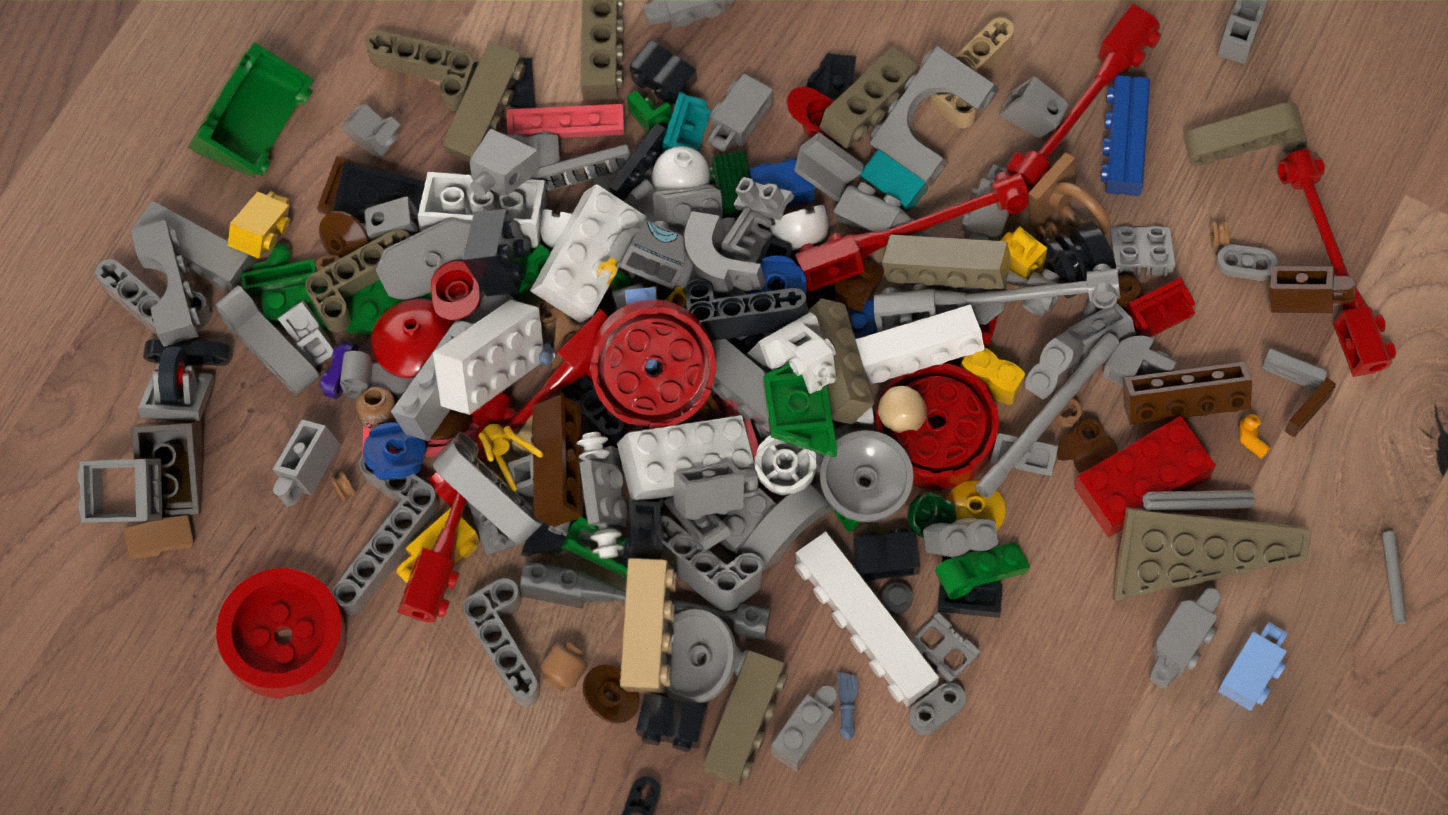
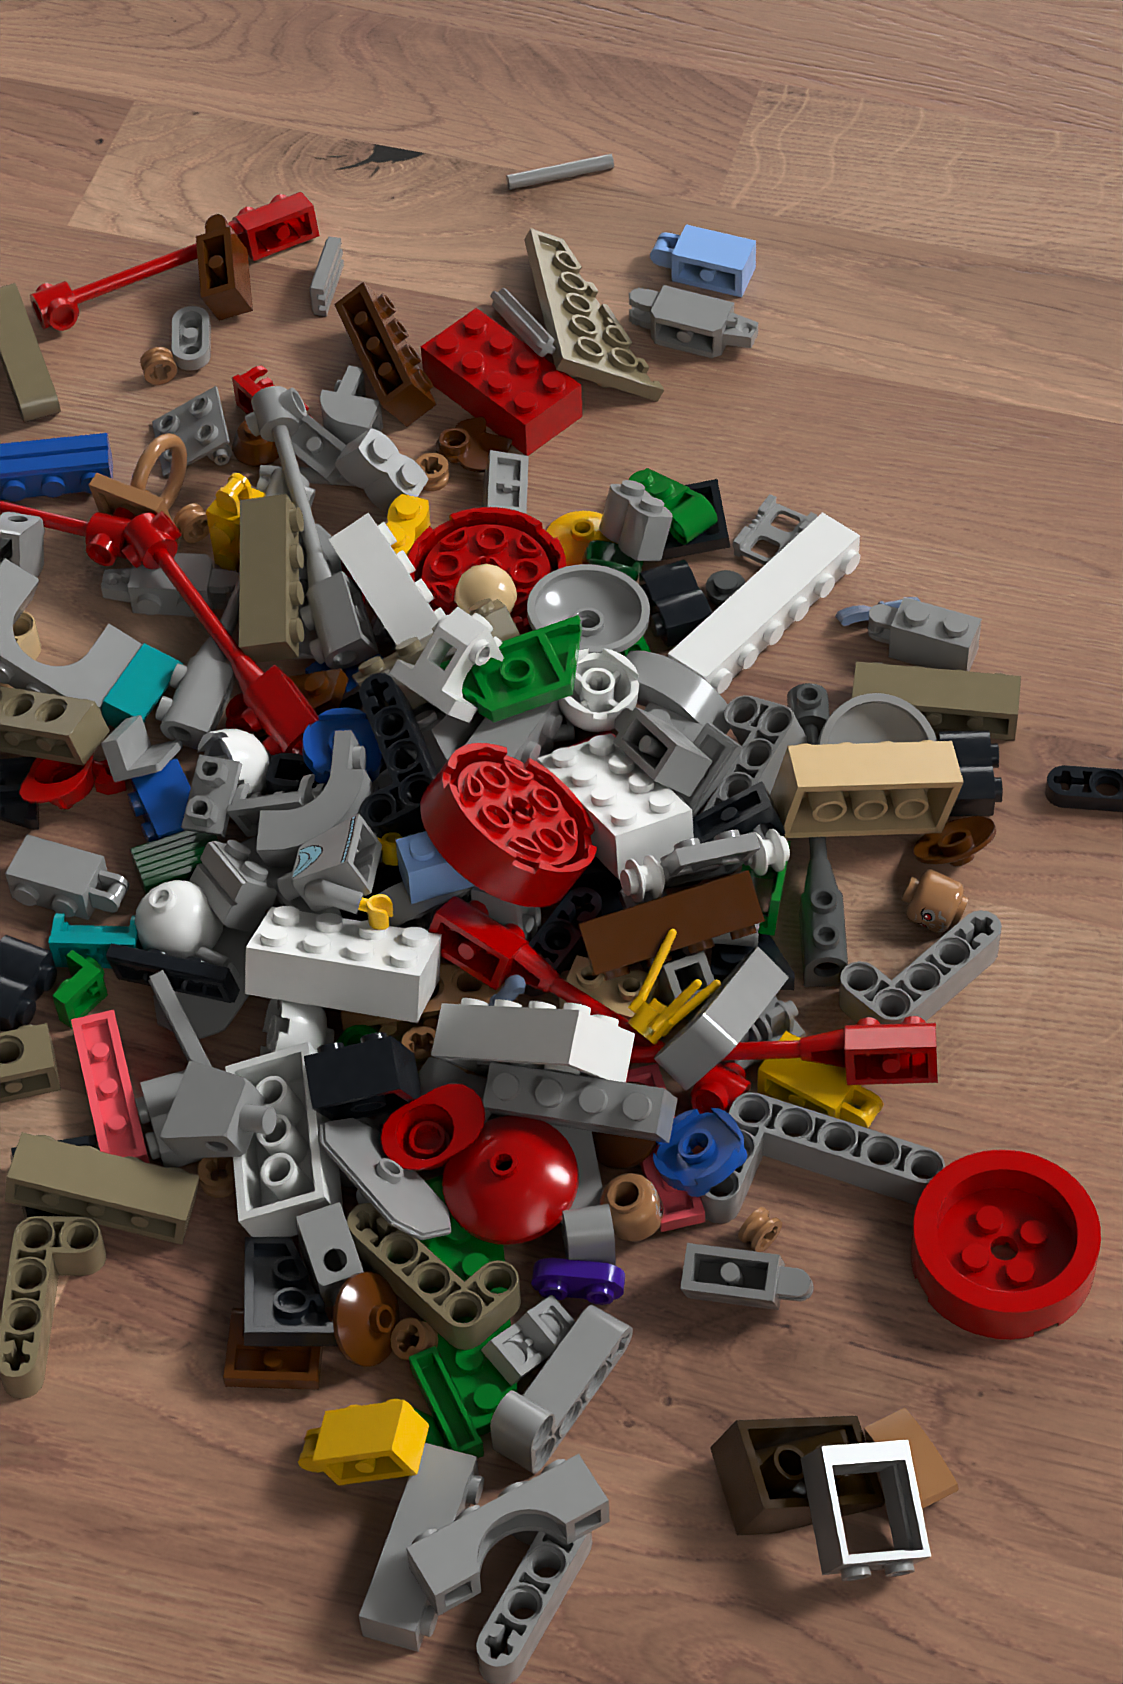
camera: 105 degrees left, 15 degrees down
light grey plate [138,347,214,421] -> none
black beam [143,339,231,366] -> none
green windscreen [188,42,314,178] -> none
light grey brick [339,104,400,157] -> none
light grey plate [909,683,966,735] -> none
light grey piece [975,332,1120,498] -> none
black wheel [1042,221,1116,299] -> none
light orange arm [1239,414,1271,460] -> none
reddish brown tile [1285,377,1336,437] -> none

